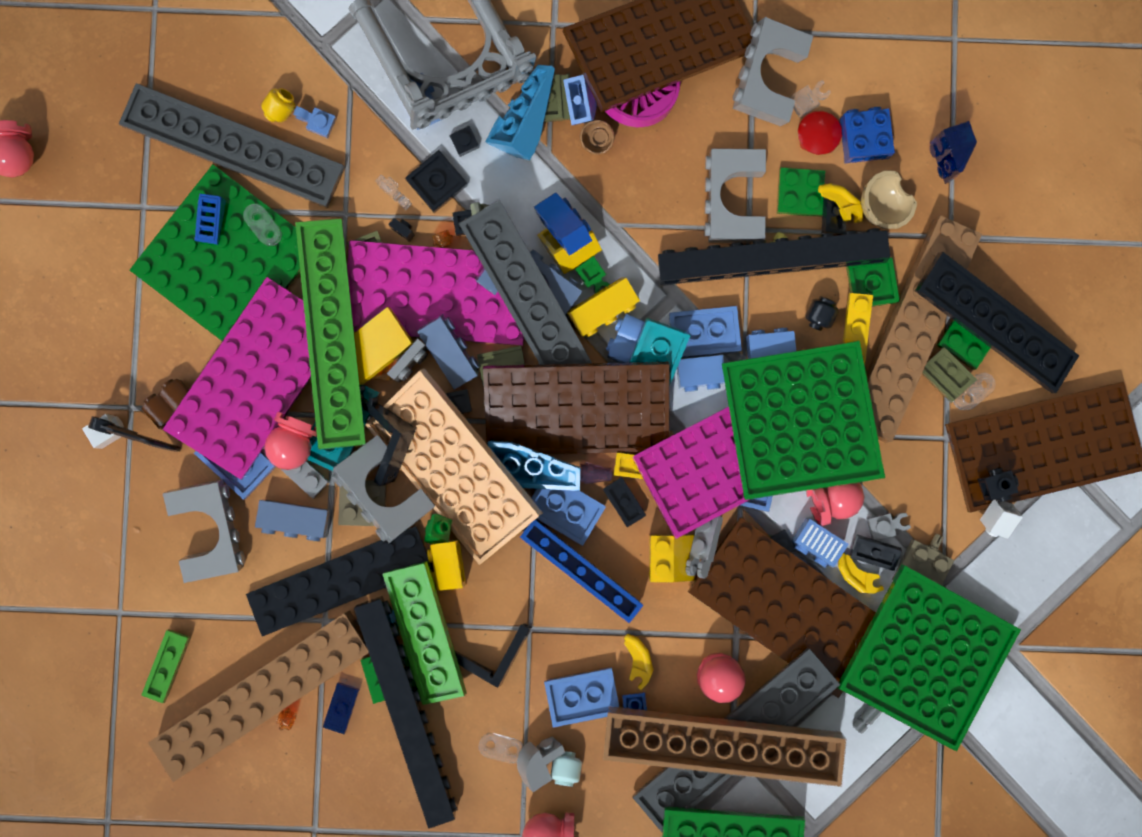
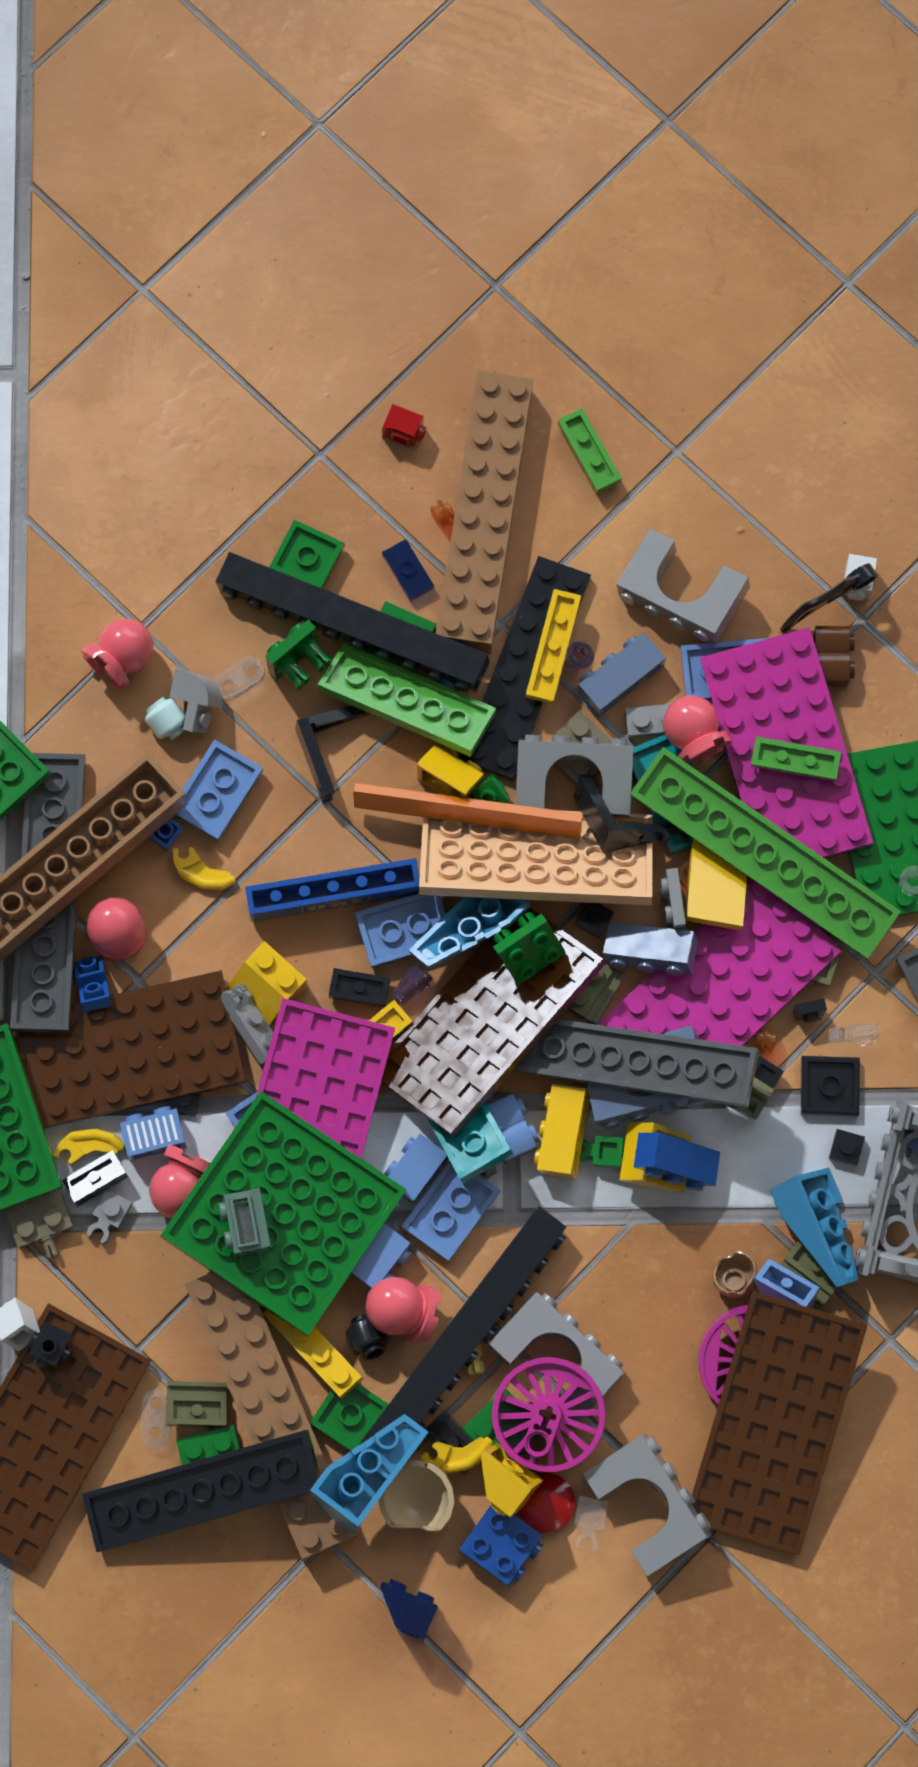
camera: 130 degrees right, 10 degrees down
none -> blue slope [74,956,112,1013]
none -> sand green window [218,1187,270,1257]
none -> green plate [265,619,332,690]
none -> green plate [269,519,345,589]
none -> dark azure wedge [309,1414,428,1534]
none -> orange tile [353,783,583,839]
none -> coral tile [366,1277,442,1344]
none -> red window [382,404,427,447]
none -> yellow slope [481,1443,543,1517]
none -> dark pink piece [492,1357,606,1472]
none -> green plate [493,912,566,985]
none -> yellow plate [526,589,581,704]
none -> cone [565,641,594,672]
none -> bright green plate [751,737,841,782]

